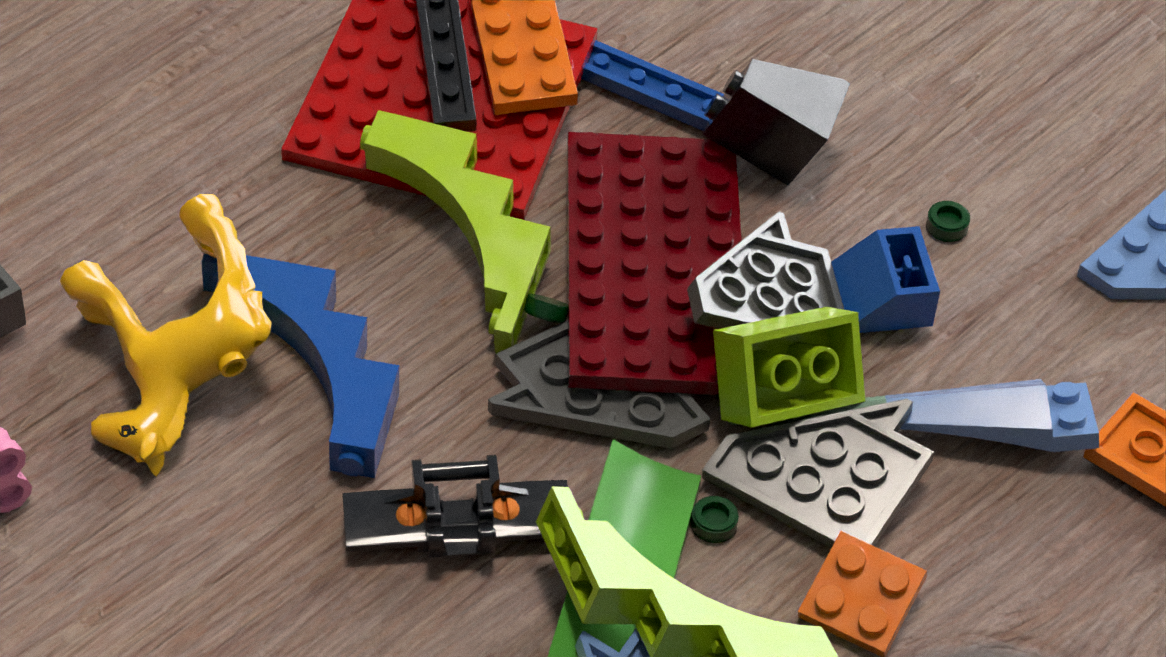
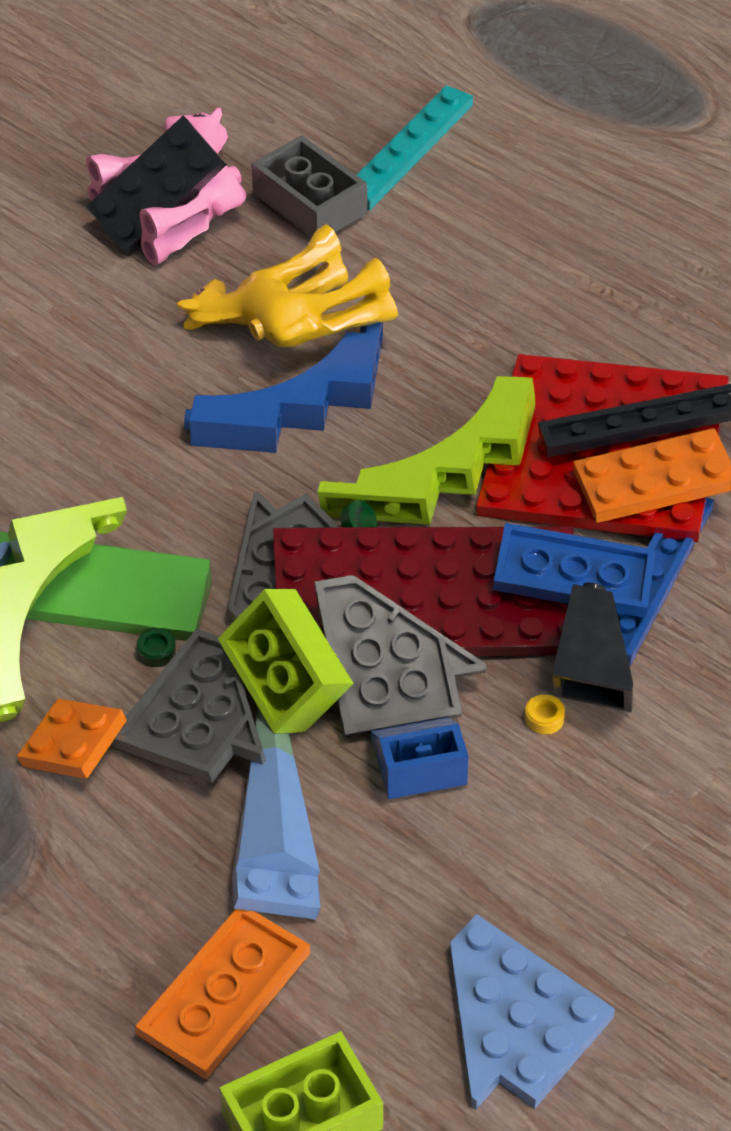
camera: 90 degrees right, 0 degrees up
black piece [342,455,568,558] -> none
dark green tile [926,201,970,242] -> none
none -> blue plate [493,523,656,618]
none -> yellow tile [525,694,565,734]

